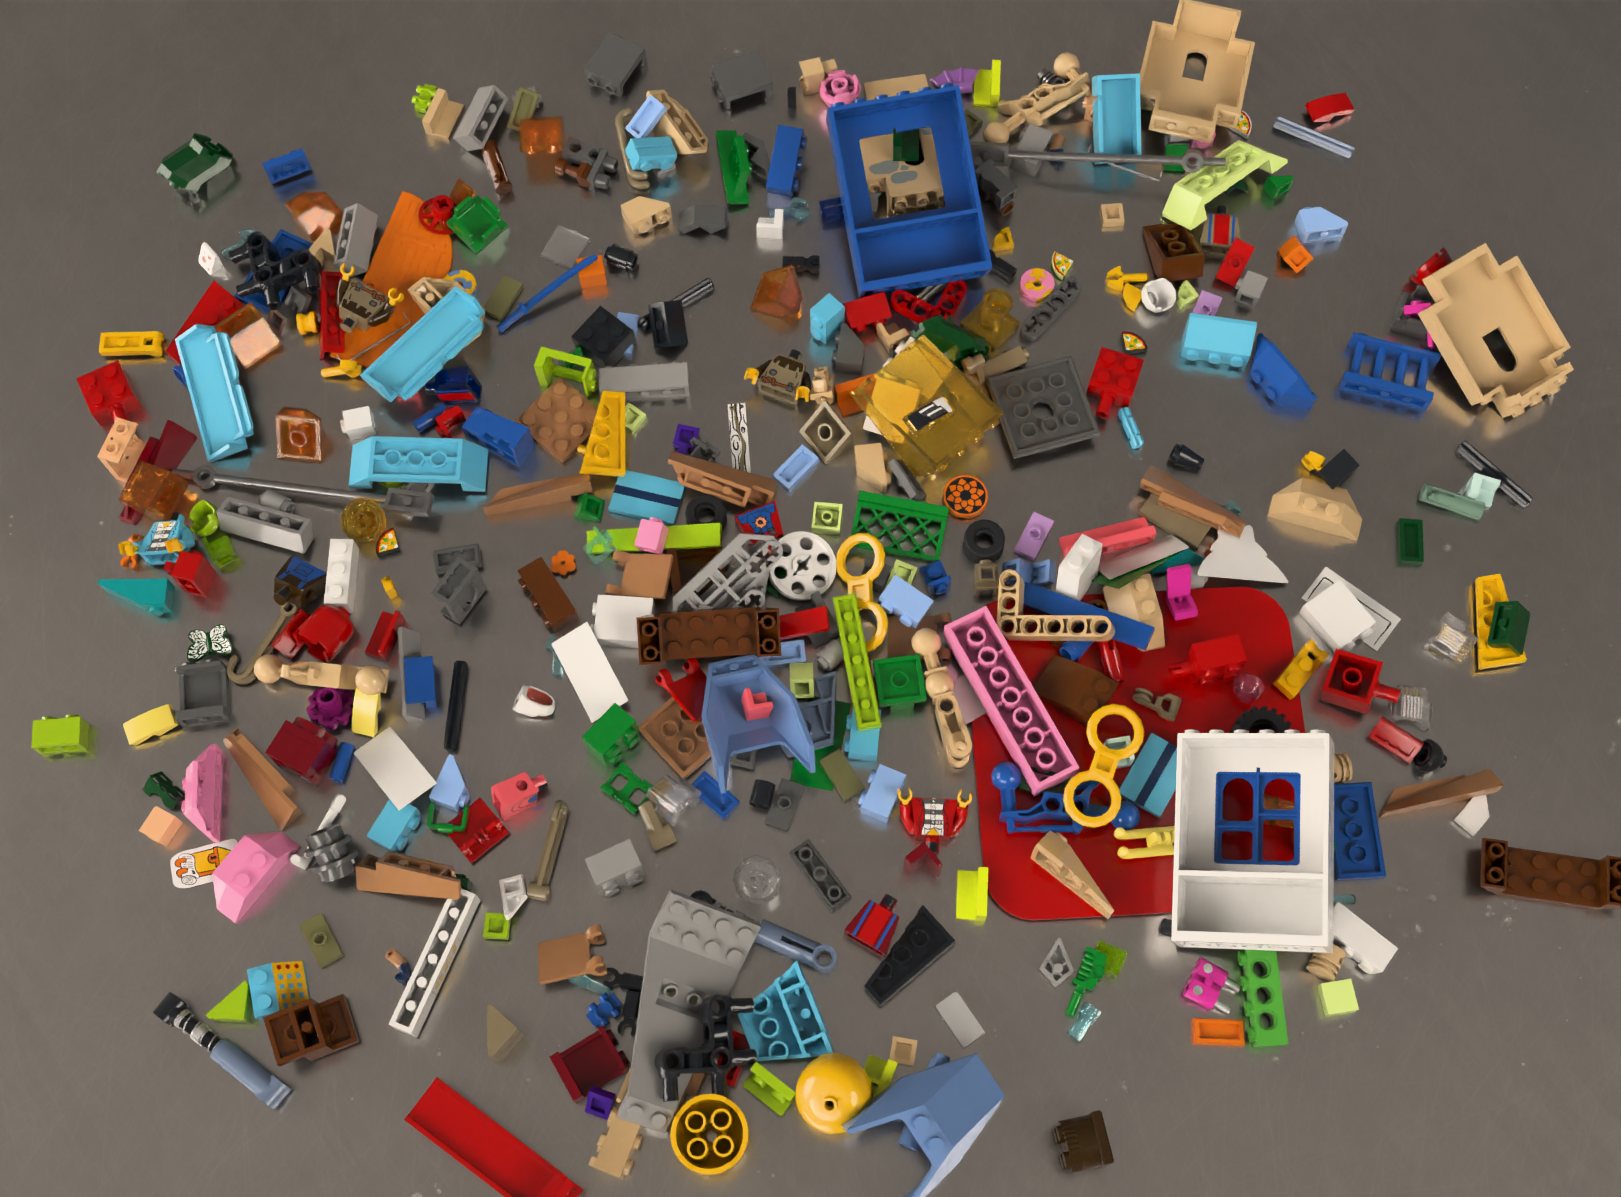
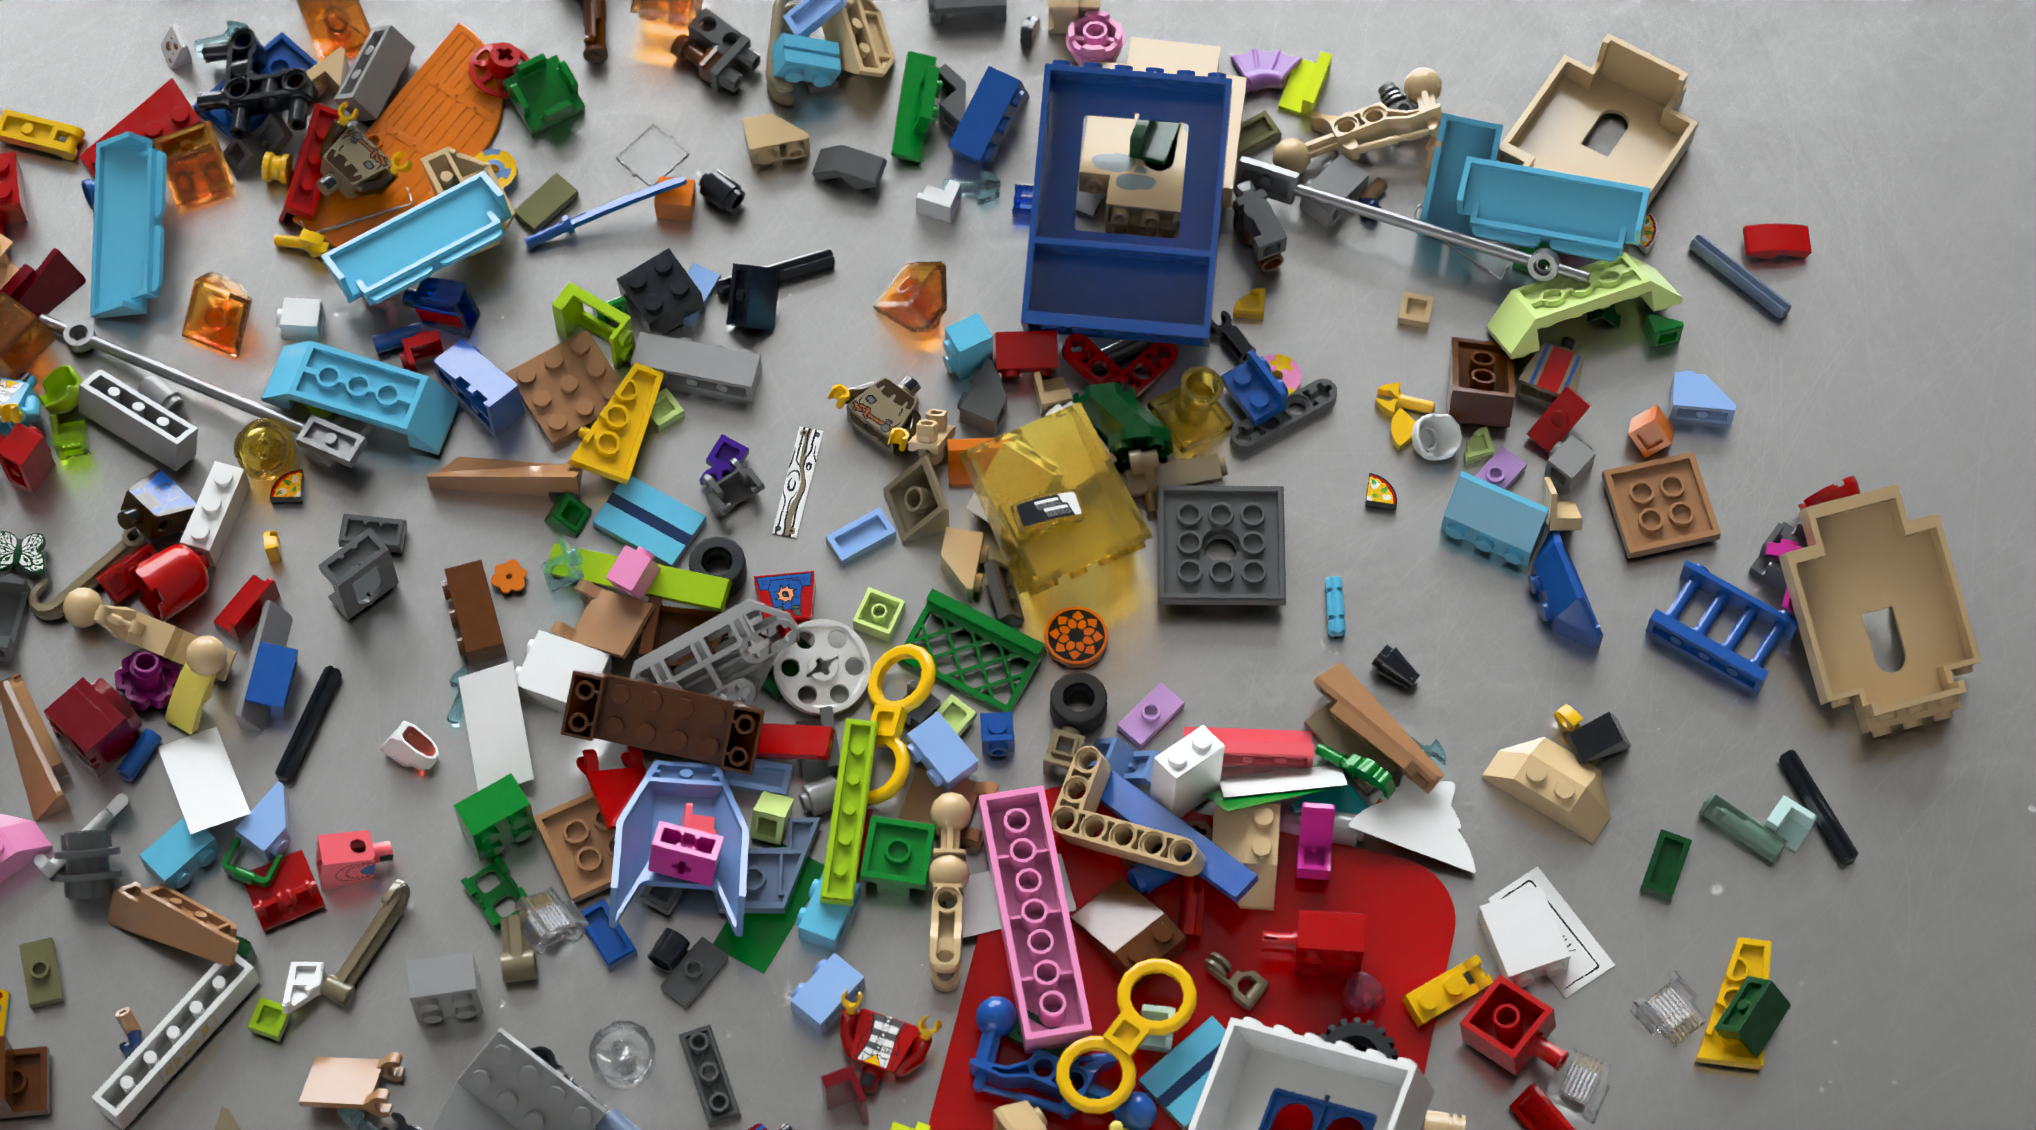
camera: 15 degrees right, 5 degrees down
clear orange slope [449,178,475,205] -> none
medium nougat wedge [668,451,778,508] -> none
black bar [782,255,820,274] -> none
olive tile [819,748,865,802] -> none
tile [1051,251,1073,281] -> none
red brick [1086,347,1144,419] -> none
none -> dark pink brick [648,821,724,887]
none -> blue bracket [1221,349,1289,427]
none -> green piece [1315,743,1396,799]
none -> medium azure slope [1456,156,1650,262]
none -> tan panel [1543,477,1582,531]
none -> medium nougat plate [1602,451,1721,559]

